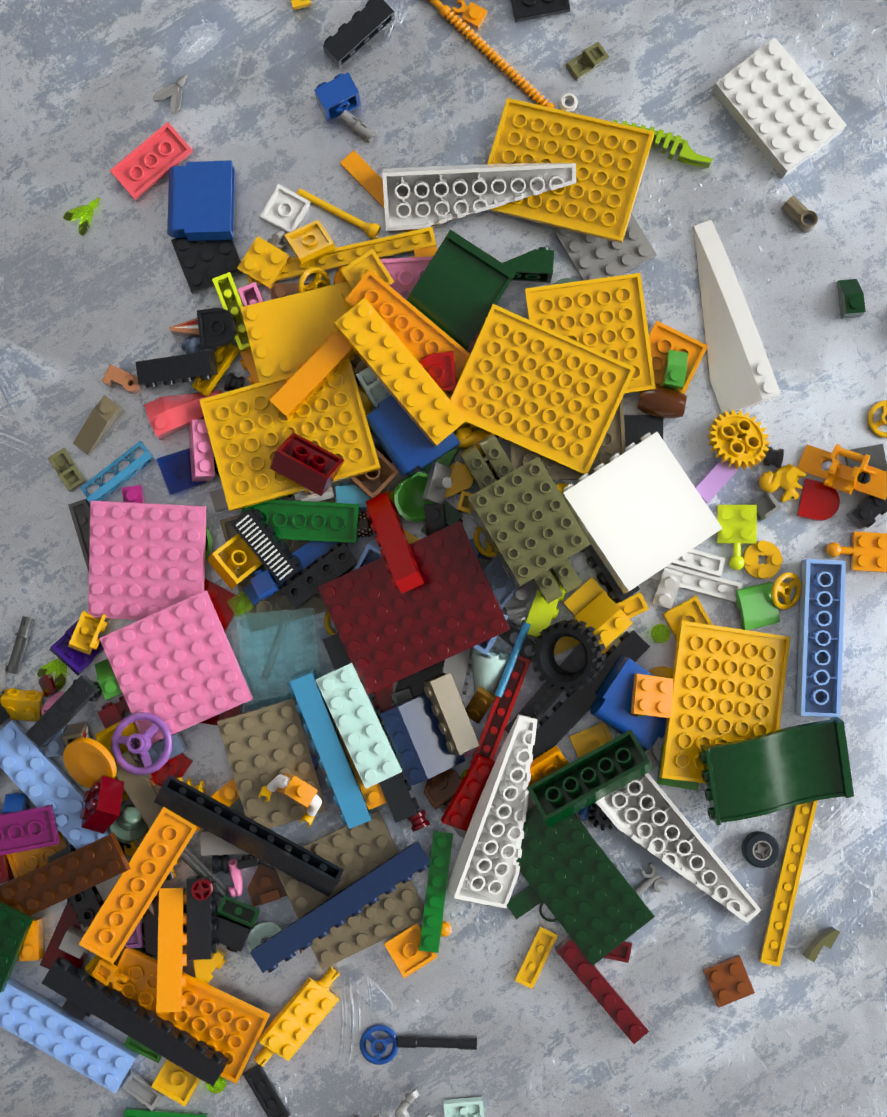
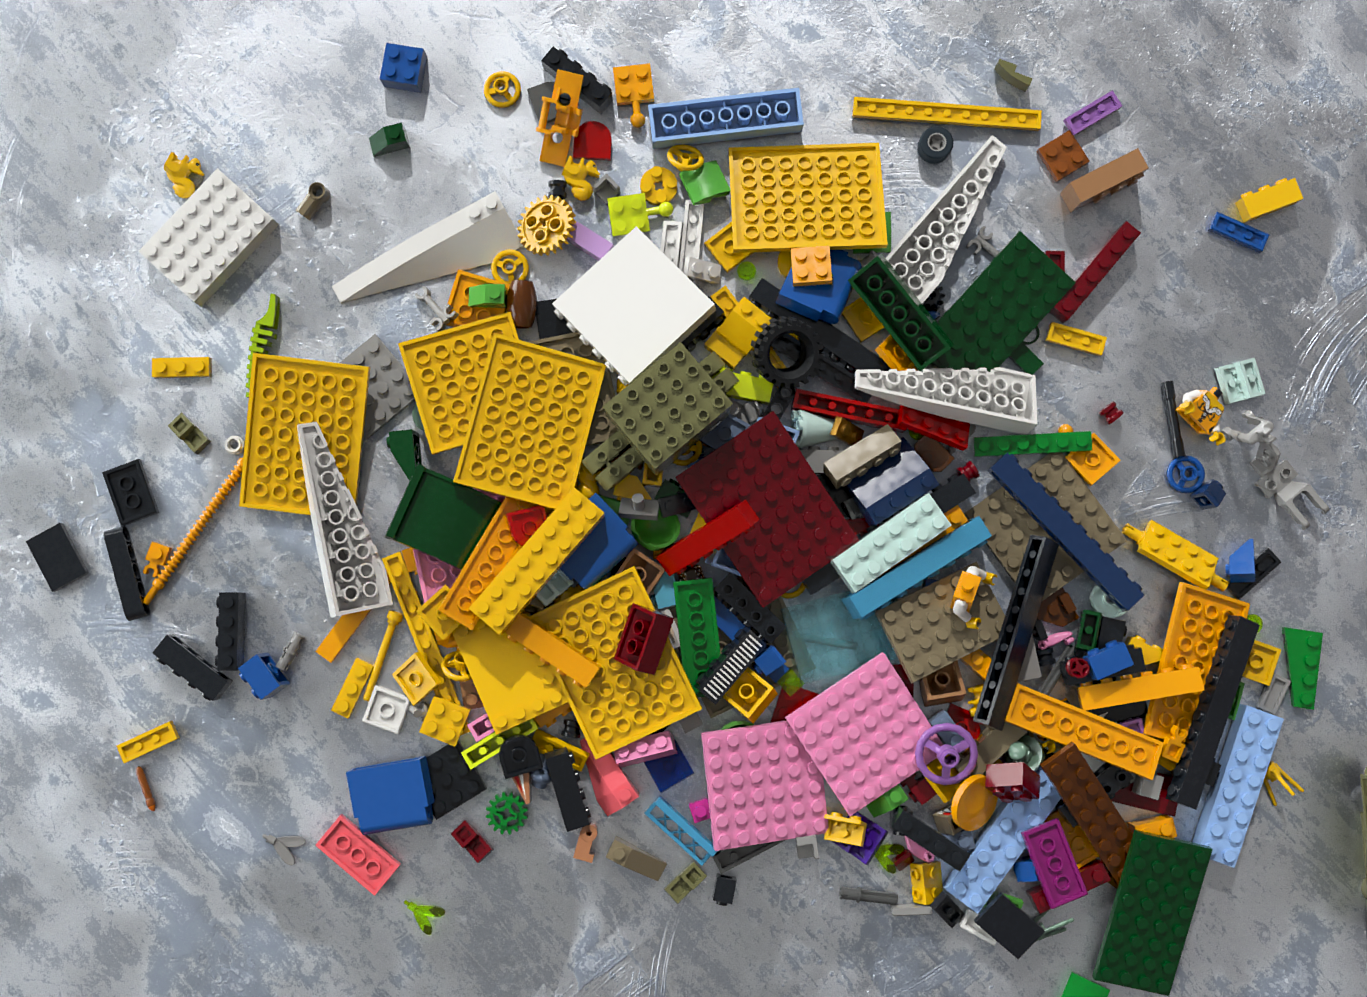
camera: 100 degrees left, 0 degrees up
dark azure bar [494,622,531,698] -> none
dark green panel [699,717,854,826] -> none
none -> yellow plate [152,357,212,378]
none -> yellow animal [164,152,204,198]
none -> black brick [215,592,246,671]
none -> yellow plate [331,657,374,719]
none -> light grey bar [415,286,459,332]
none -> dark red slope [451,820,494,863]
none -> green gear [486,791,529,835]
none -> yellow piece [491,249,529,285]
none -> black brick [712,873,737,906]
none -> light grey panel [795,834,819,859]
none -> medium nougat slope [919,660,966,707]
none -> medium nougat brick [1060,148,1149,213]
none -> medium lavender plate [1063,90,1122,136]
none -> blue brick [1082,640,1134,680]
none -> dark red wheel [1099,401,1124,425]
none -> torso [1175,387,1226,446]
none -> dark blue slope [1189,479,1226,510]
none -> slope [1225,539,1256,583]
none -> yellow plant [1263,761,1304,806]

